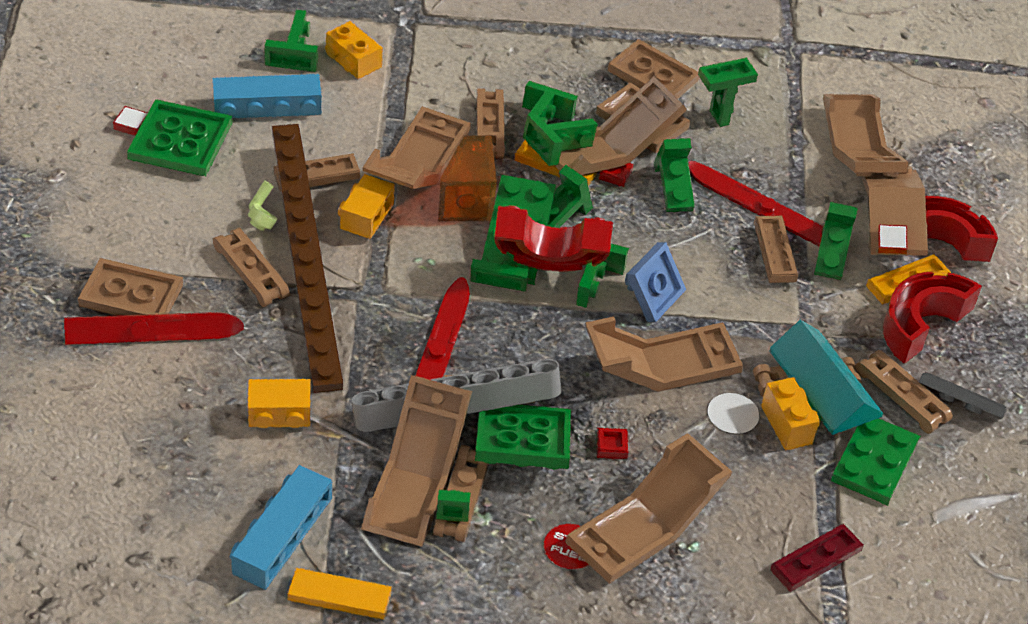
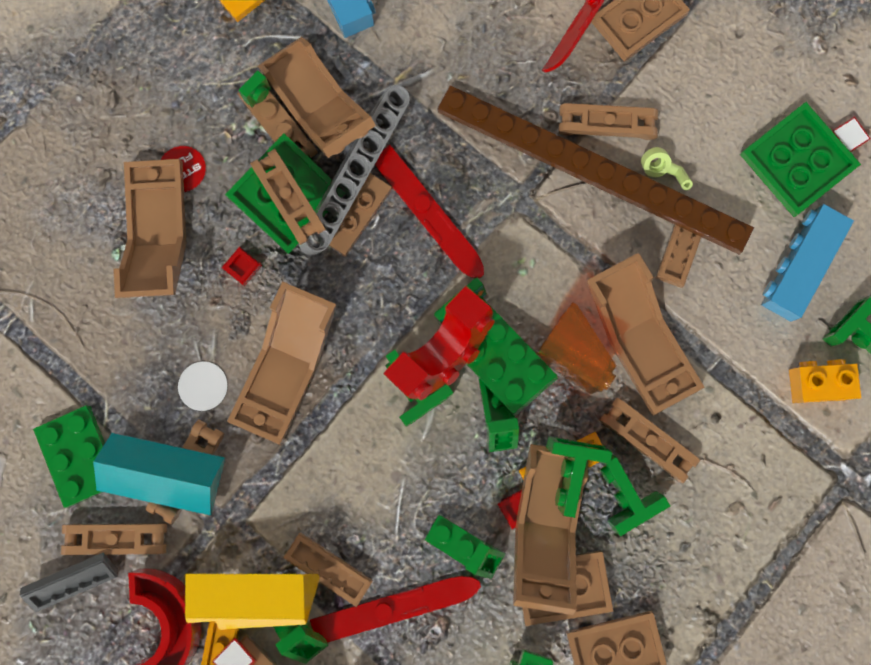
camera: 135 degrees right, 35 degrees up
light orange brick [248,379,310,428] -> none
light orange brick [338,174,395,239] -> none
medium blue tile [625,242,686,322] -> none
light orange brick [761,377,820,451] -> none
dark red tile [770,523,864,593] -> none
none -> yellow slope [185,574,320,630]
none -> medium nougat plate [250,149,325,245]

